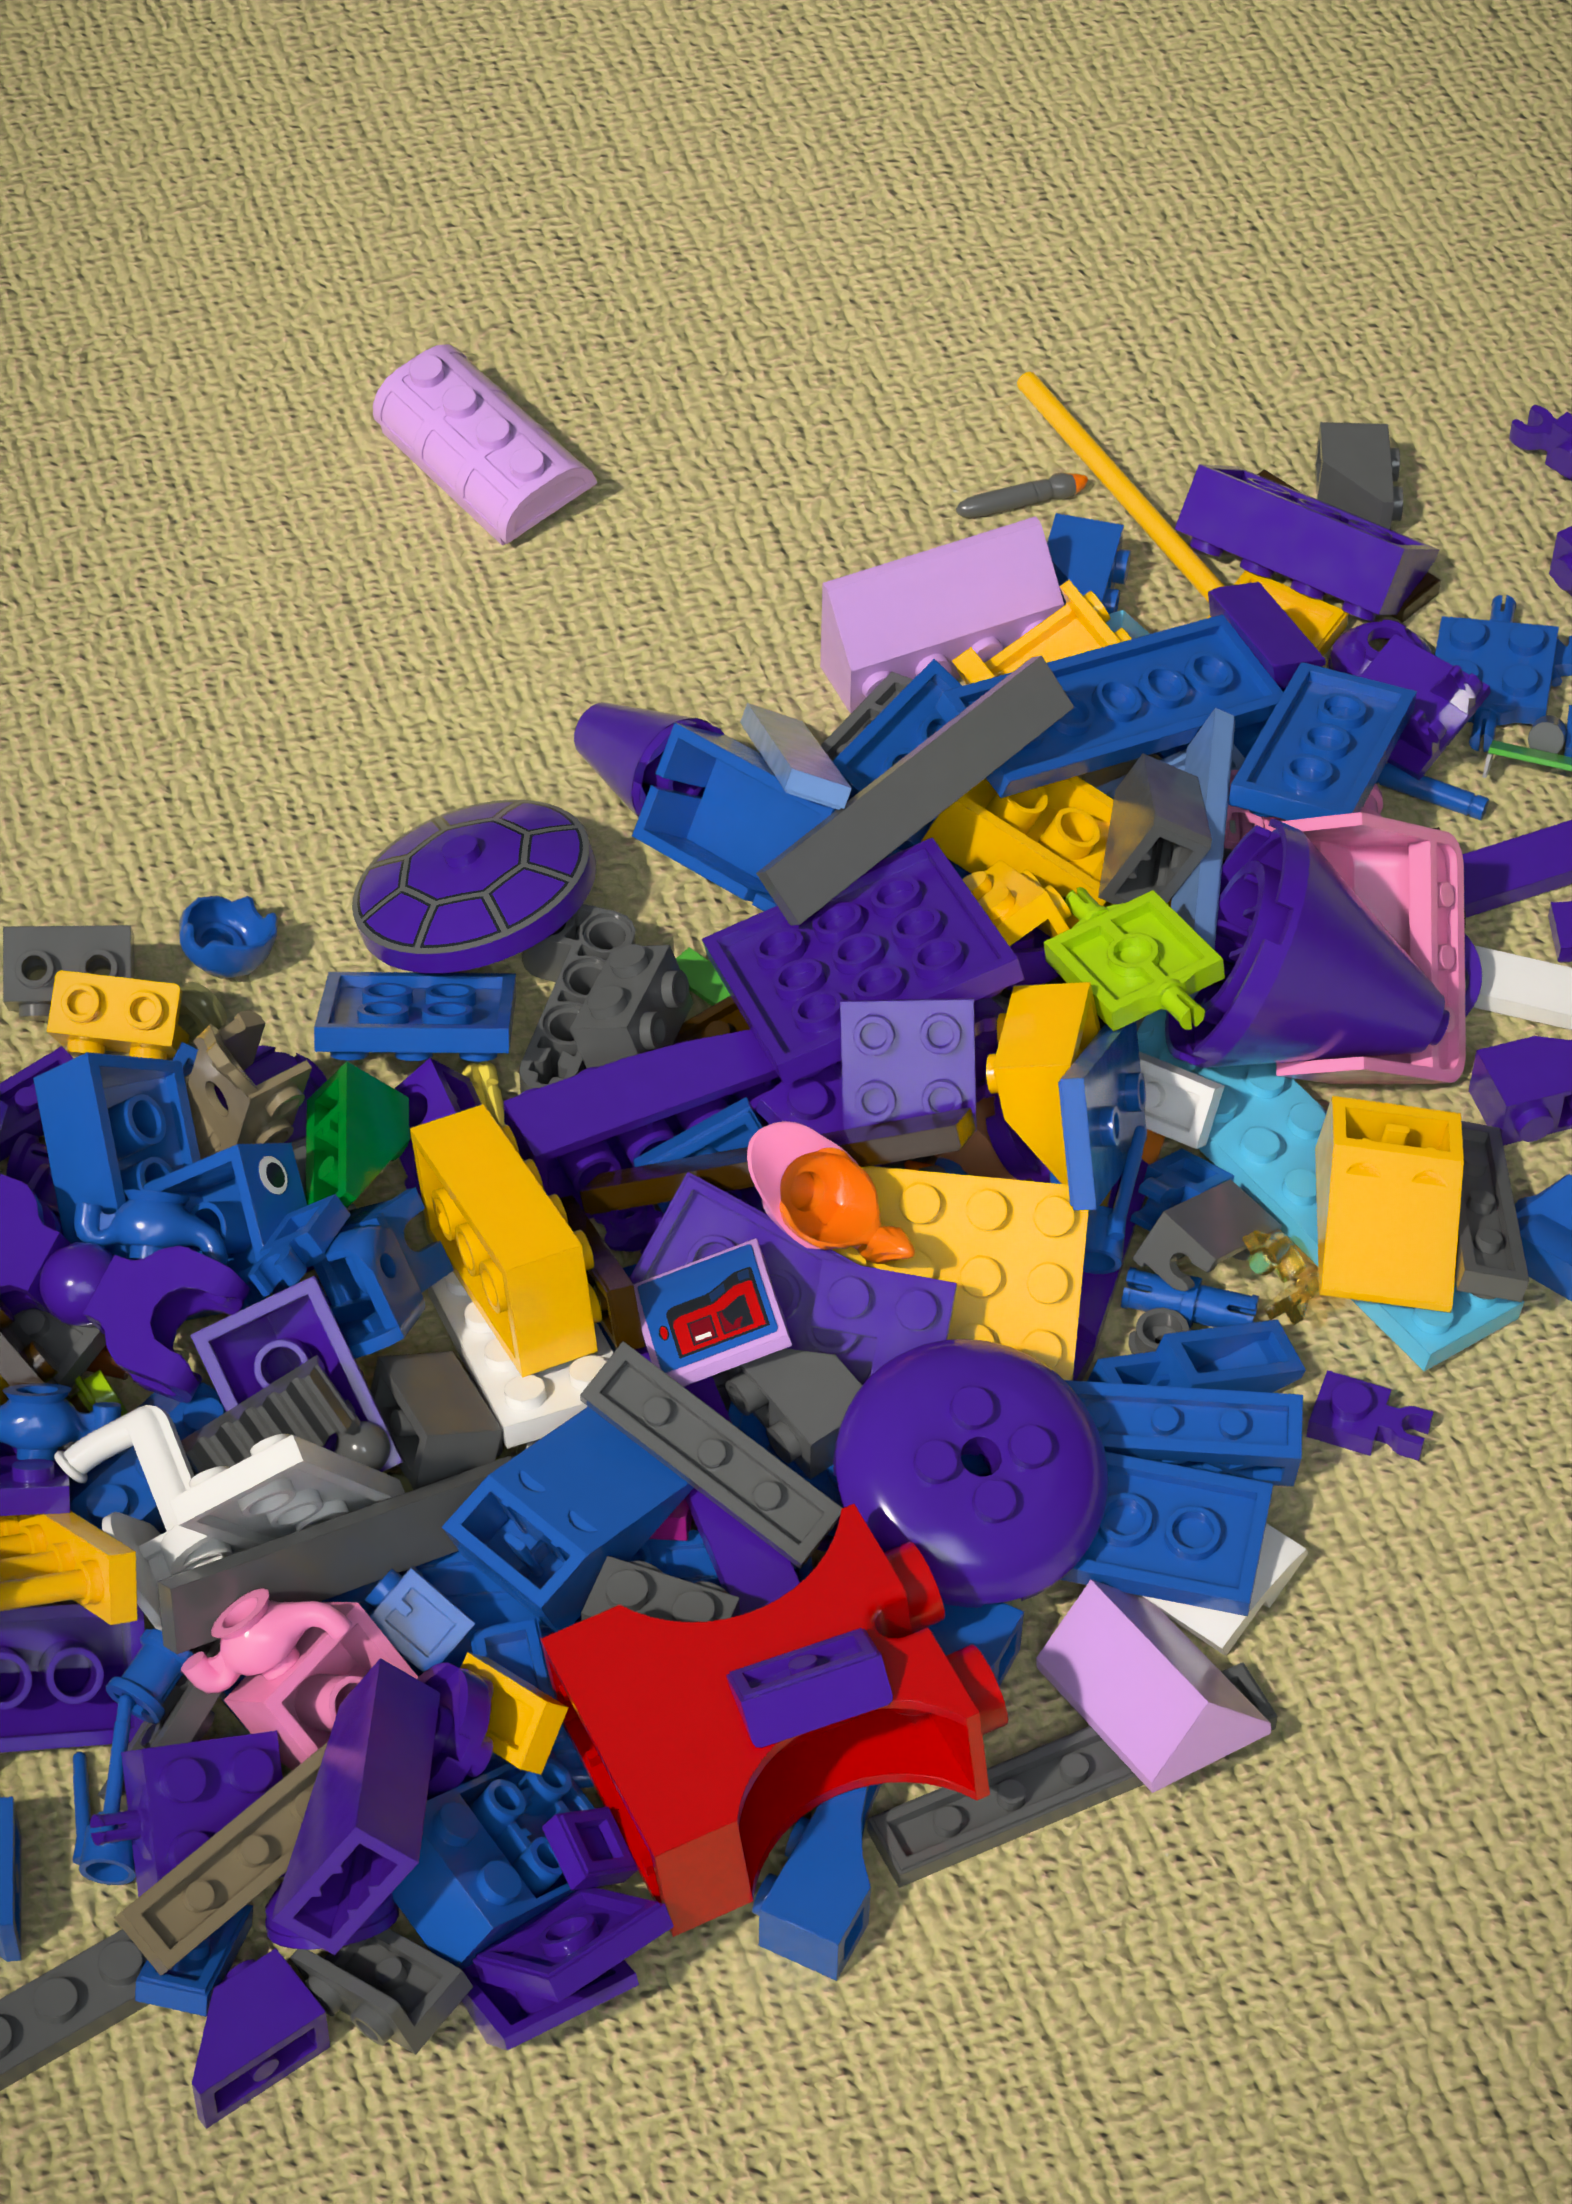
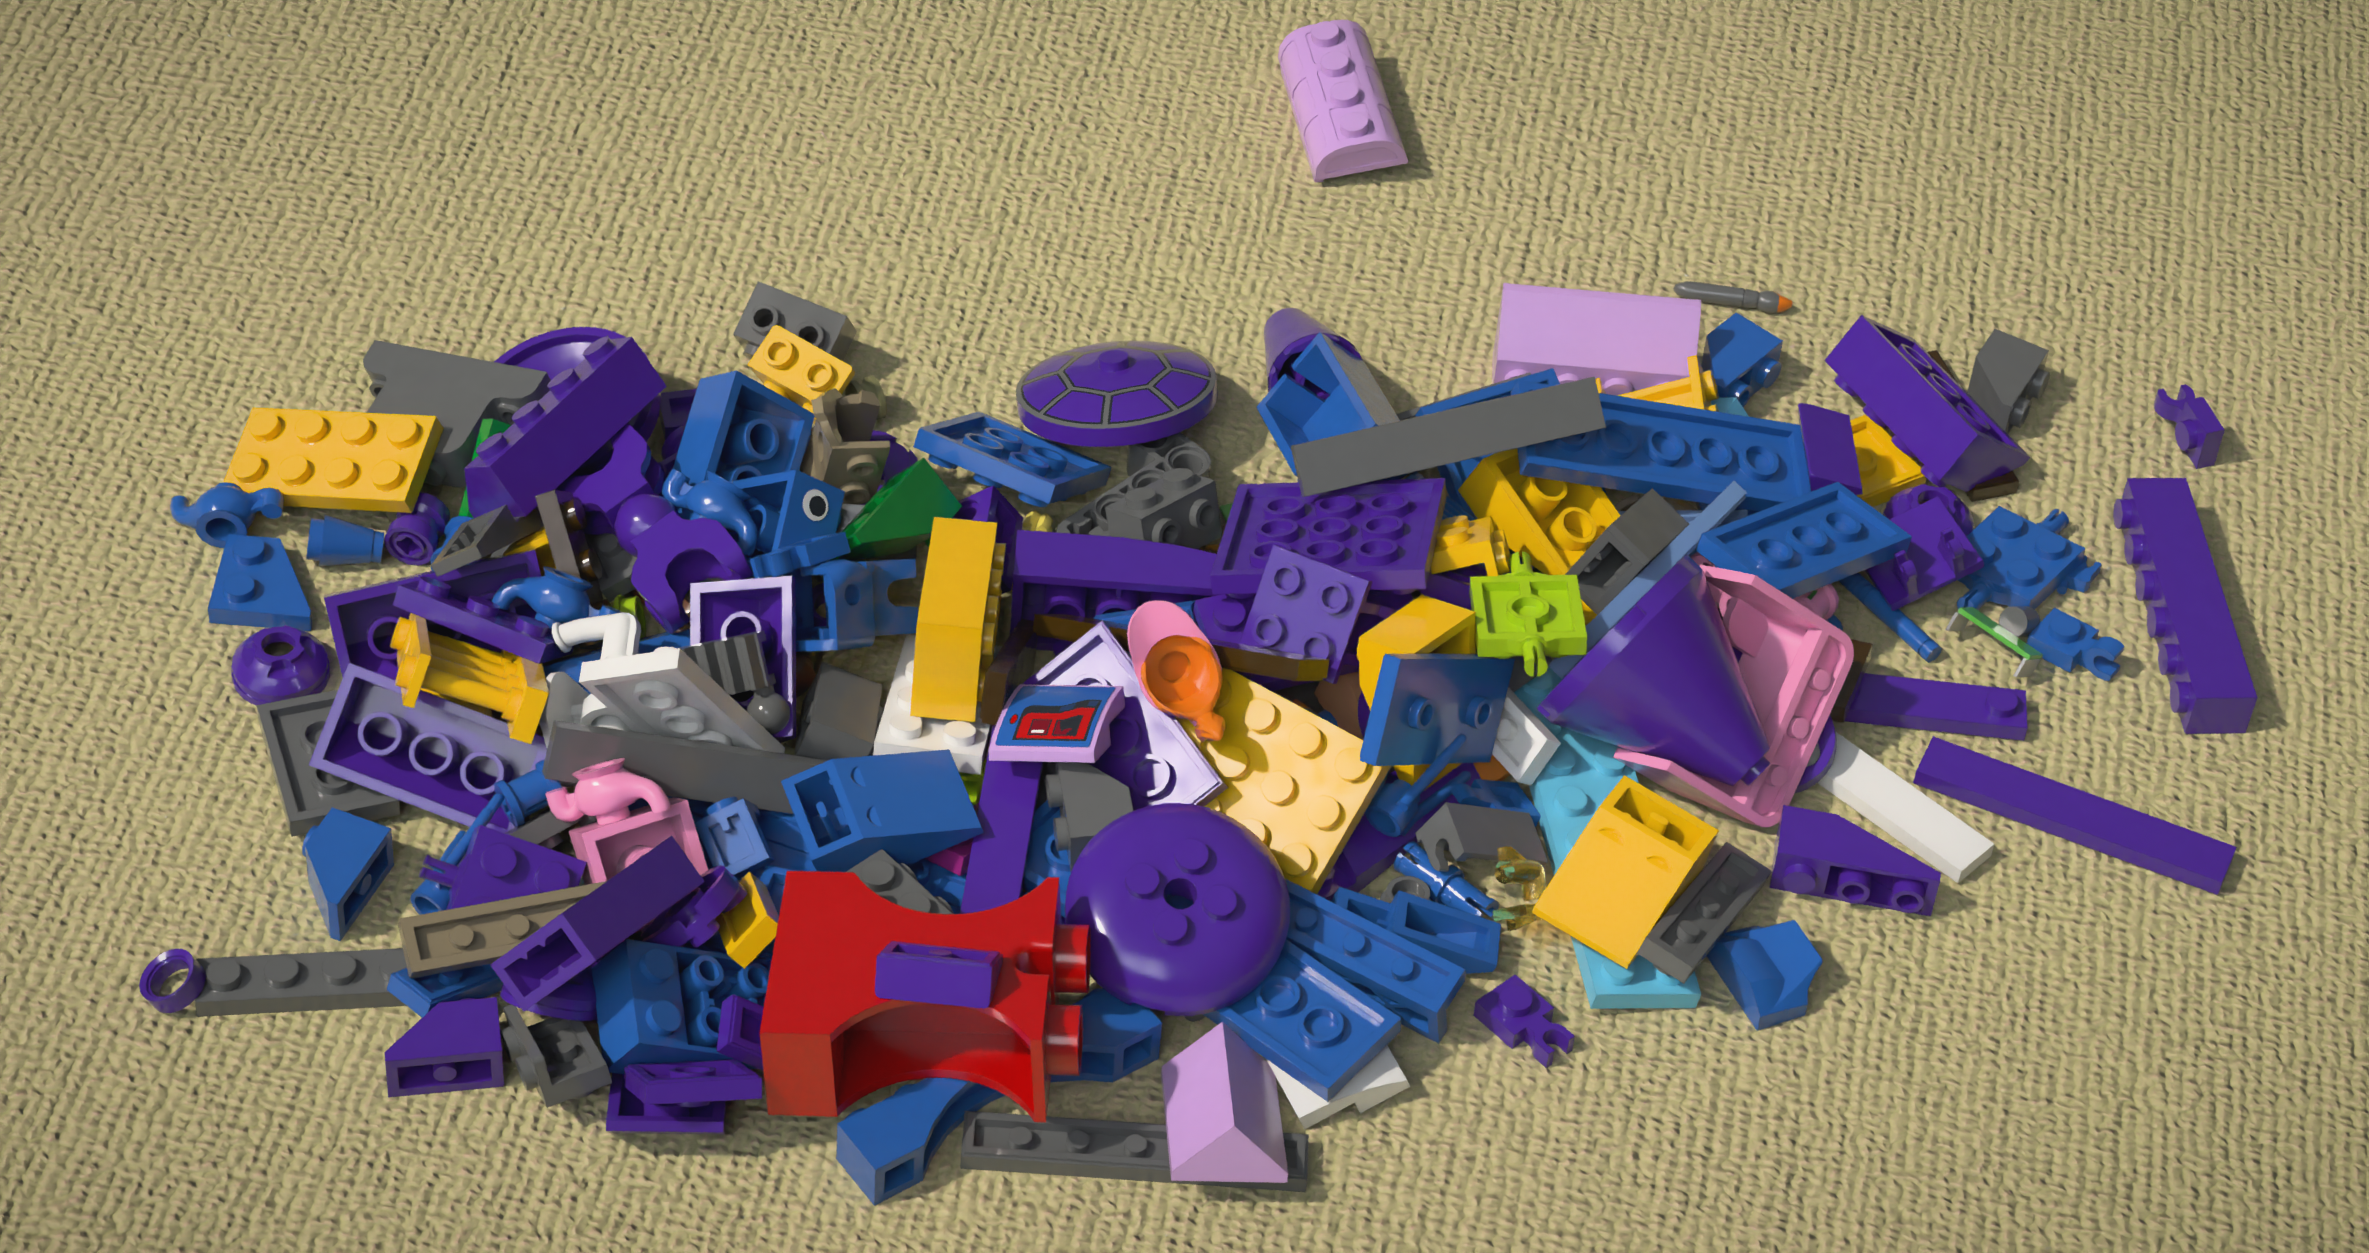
camera: 25 degrees right, 5 degrees down
blue hair [179,896,278,979] -> none
dark grey plate [580,1341,842,1569] -> none
medium blue tile [740,703,852,810] -> none
dark purple plate [810,1259,957,1376] -> none
yellow piece [1017,372,1224,603] -> none

